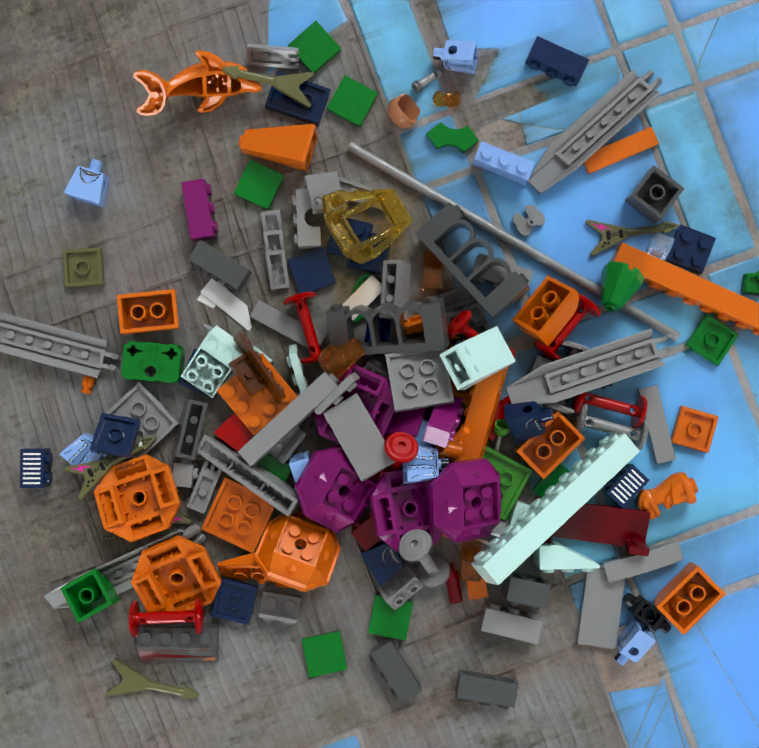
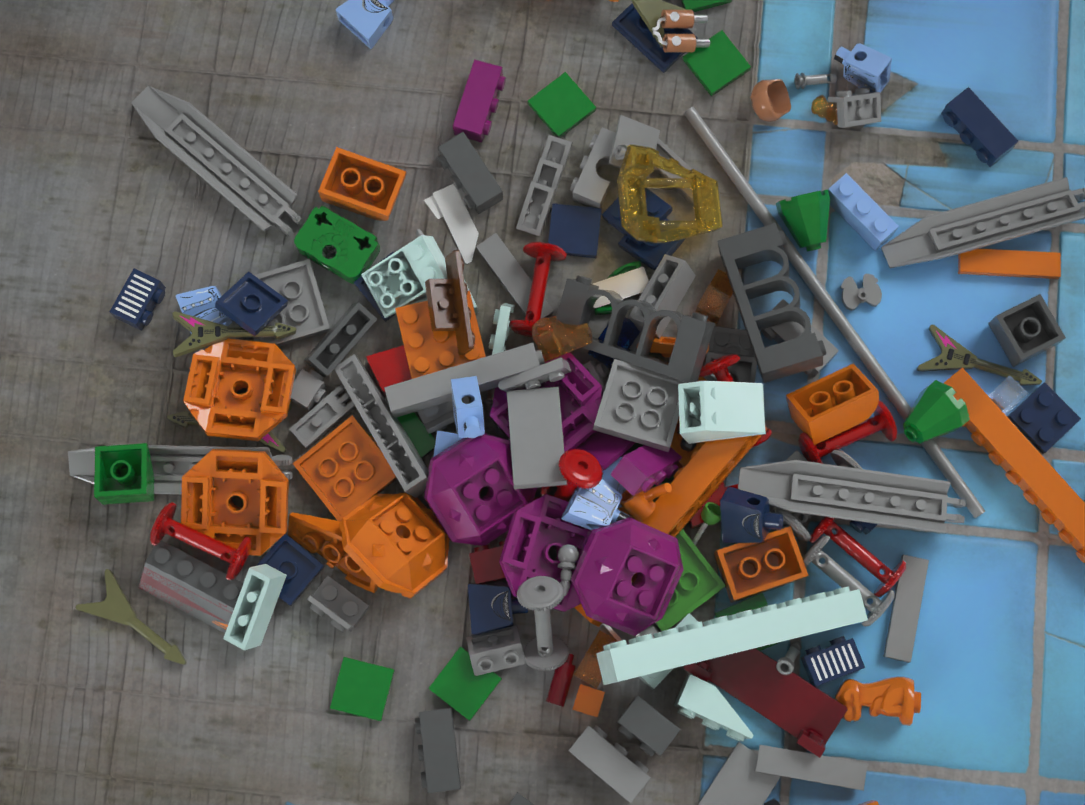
camera: 30 degrees right, 10 degrees down
olive tile [63,247,105,288] -> none
orange piece [81,375,95,394] -> none
orange slope [238,124,318,172] -> none
green tile [426,122,479,153] -> none
orange tile [671,406,719,453] -> none
green tile [685,313,739,366] -> none
none -> light aqua brick [223,564,287,651]
none -> light blue torso [451,376,485,438]
none -> light grey bar [558,544,579,596]
none -> nougat piece [652,10,710,52]
none -> green cone [776,190,830,252]
none -> light grey piece [776,642,801,675]
none -> light grey bracket [828,88,881,128]

